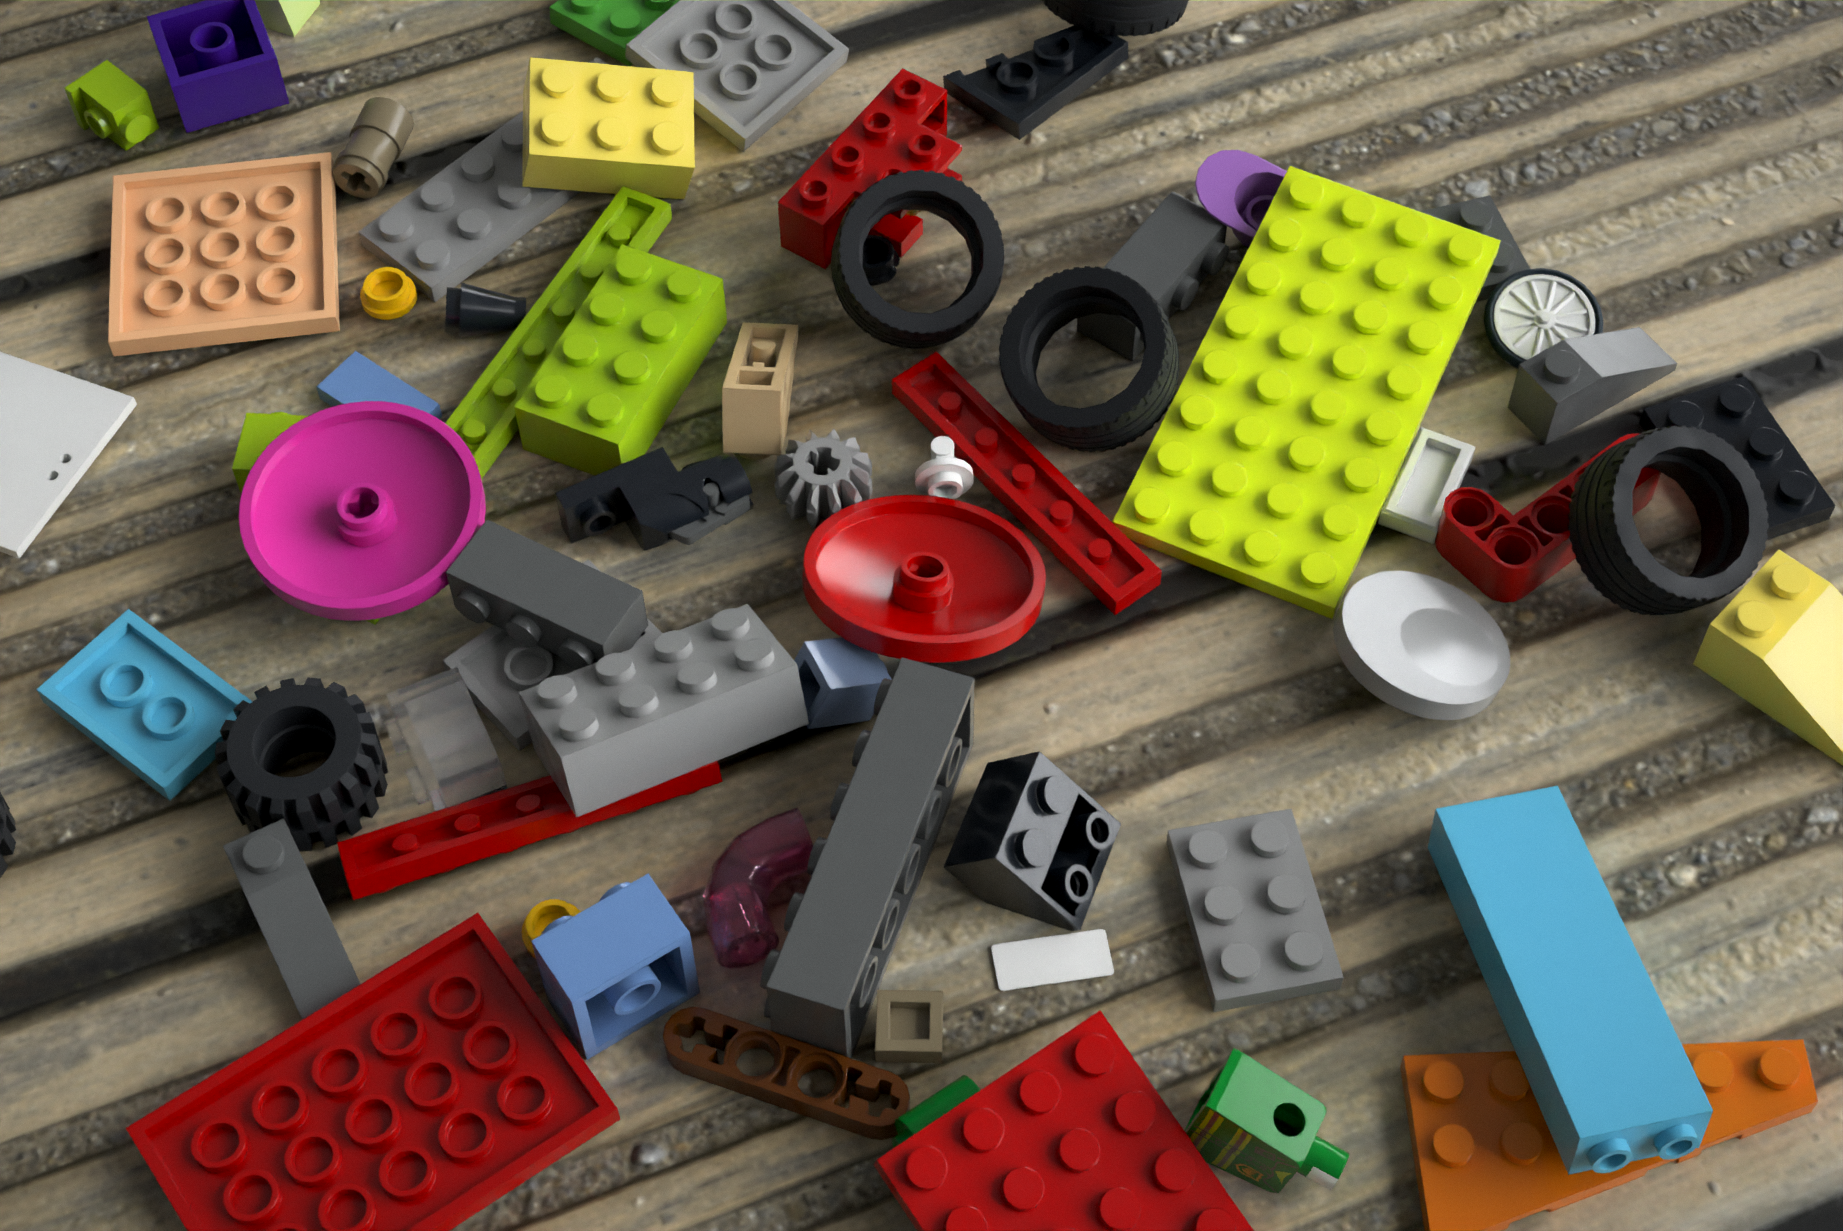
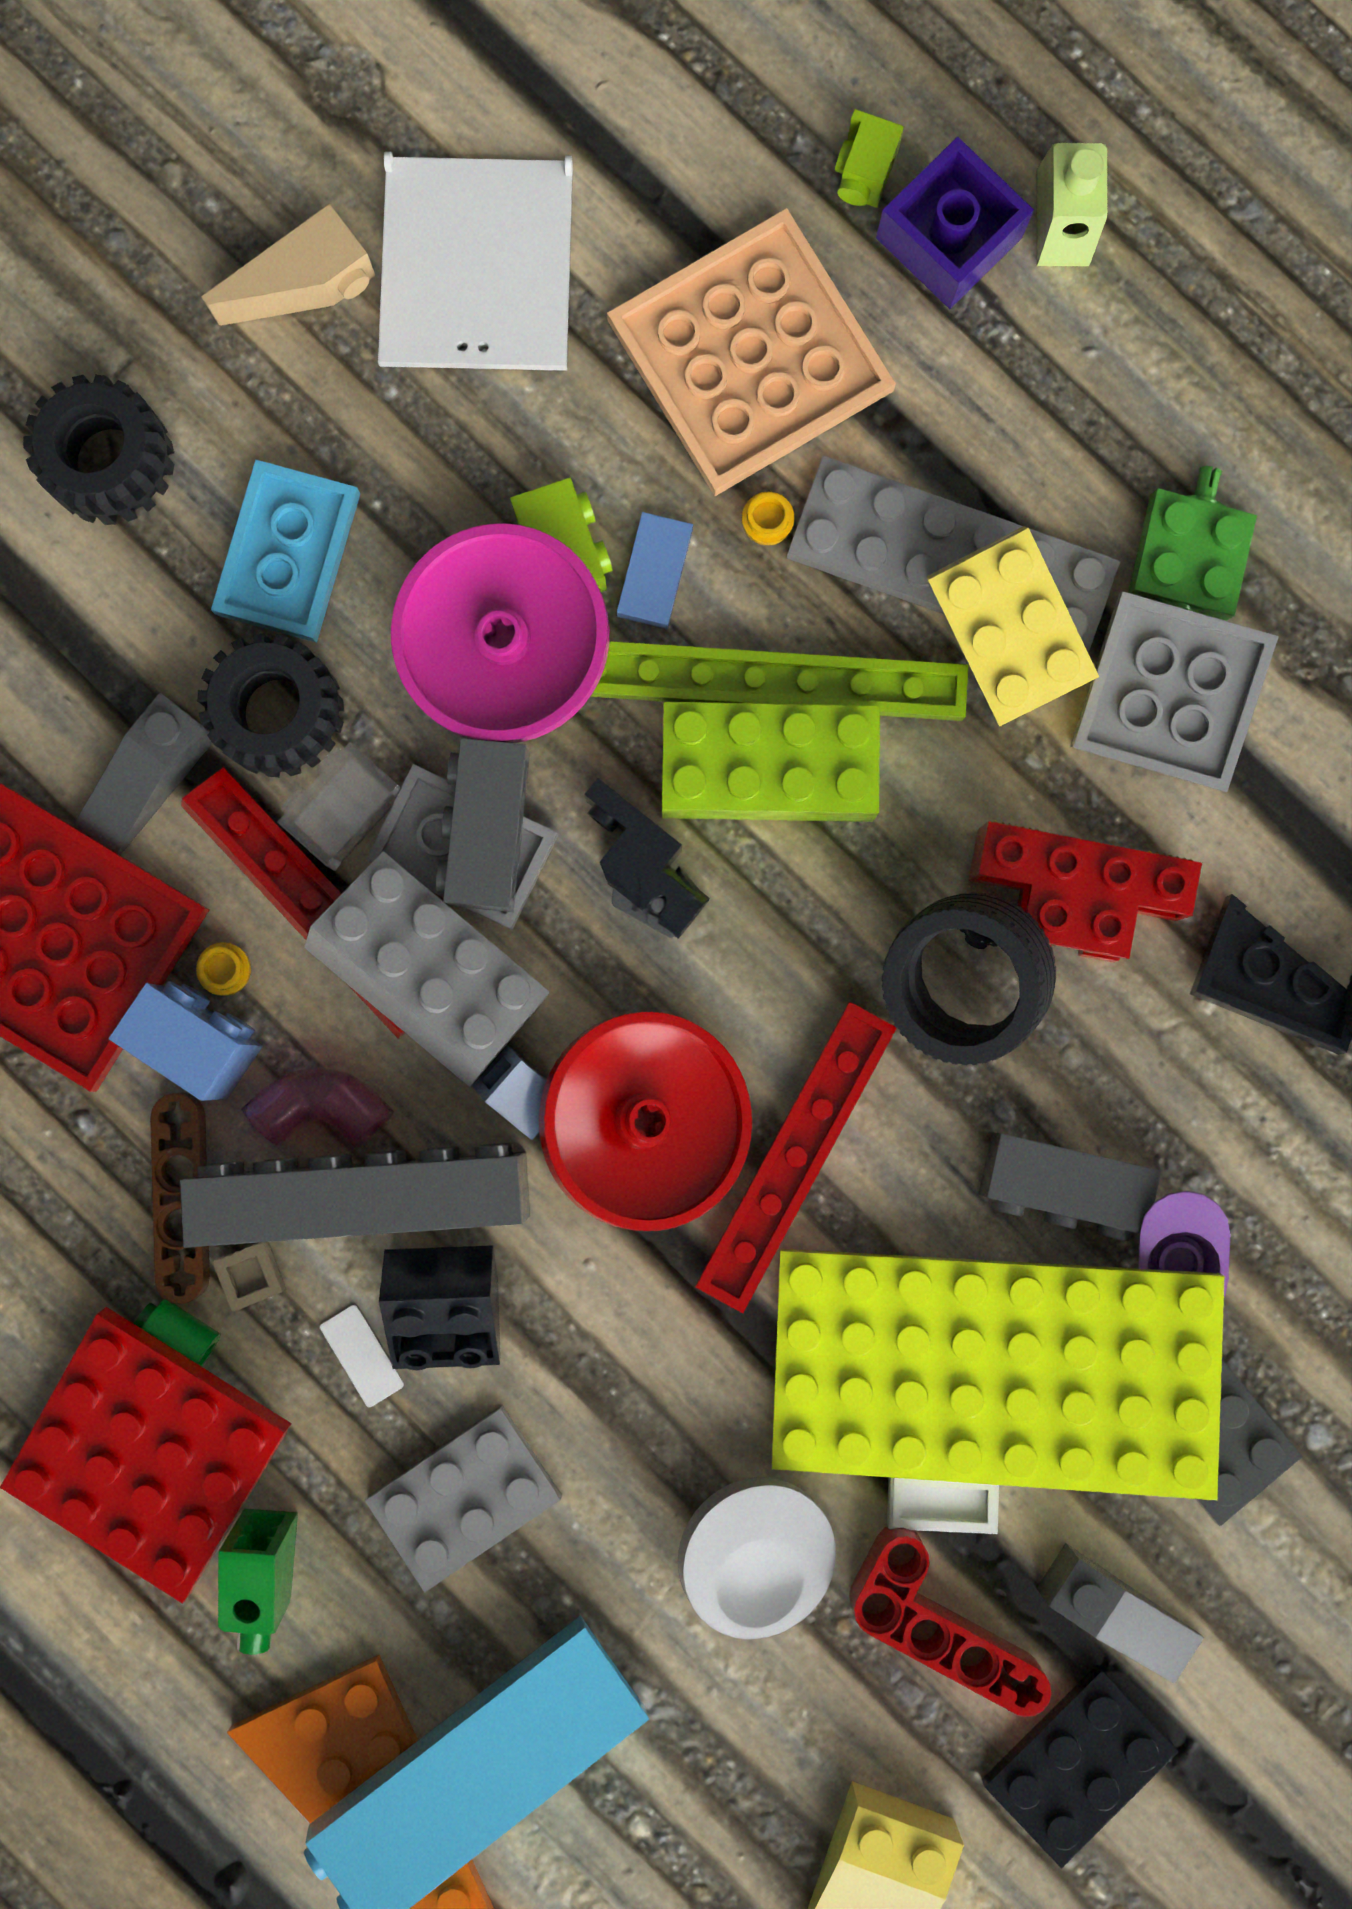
camera: 65 degrees right, 30 degrees up
dark tan piece [333,97,414,199] -> none
black cone [445,282,526,339] -> none
tan slope [722,322,798,460] -> none
light grey gear [774,429,873,529] -> none
white plate [915,436,974,500] -> none
black tyre [999,266,1180,452] -> none
white wheel [1484,268,1604,369] -> none
black tyre [1568,426,1769,615] -> none

